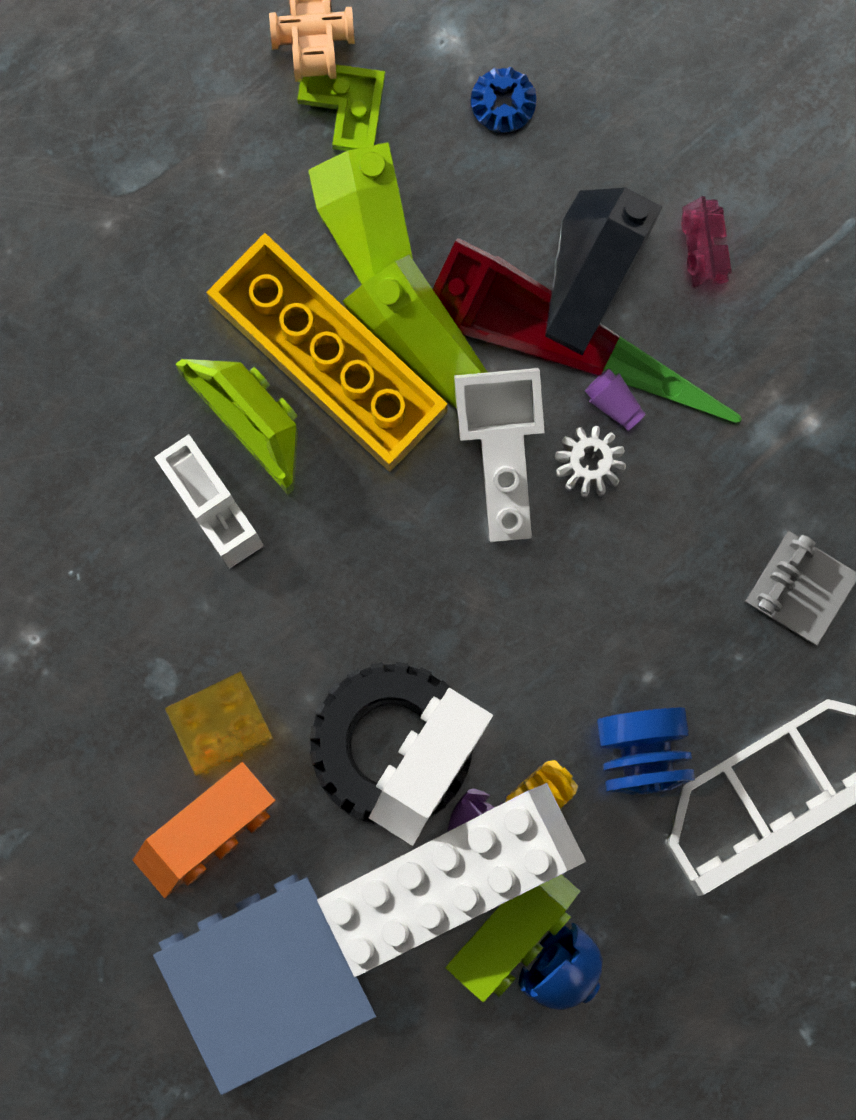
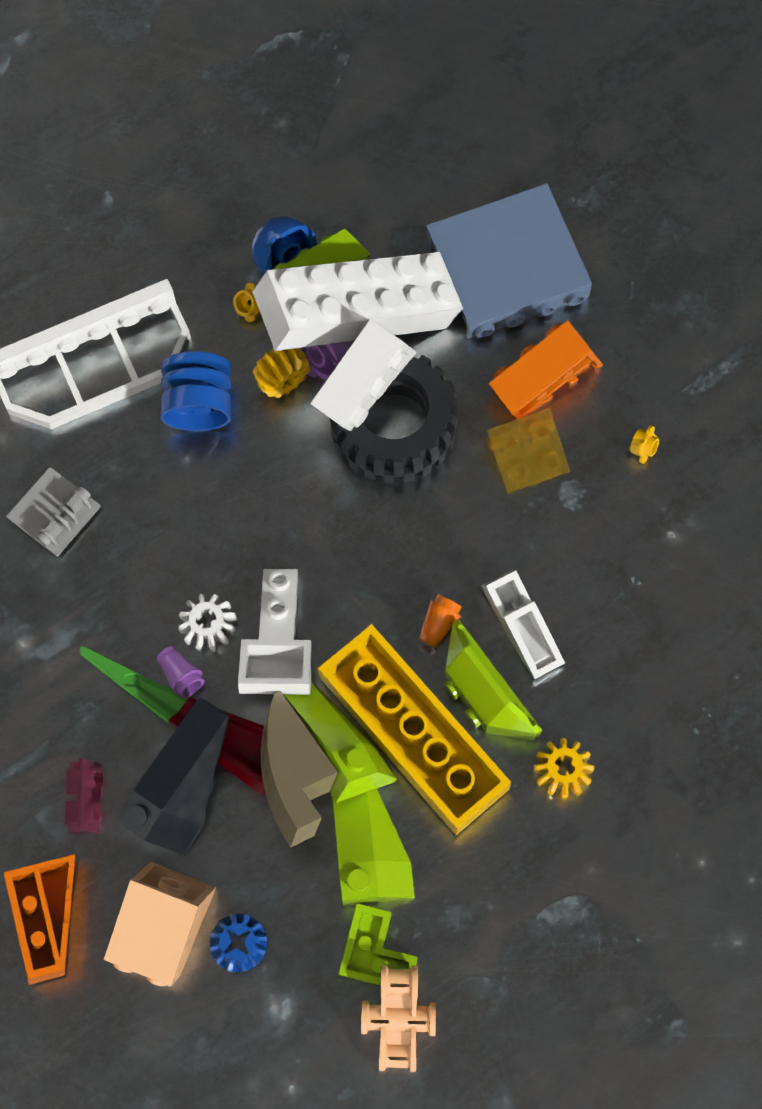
camera: 170 degrees left, 10 degrees down
none -> orange wedge [3,854,75,985]
none -> light nougat slope [104,862,216,987]
none -> yellow plate [233,283,260,322]
none -> dark tan slope [261,691,338,848]
none -> orange cone [418,594,462,648]
none -> yellow gear [533,738,594,799]
none -> yellow plate [630,425,659,464]

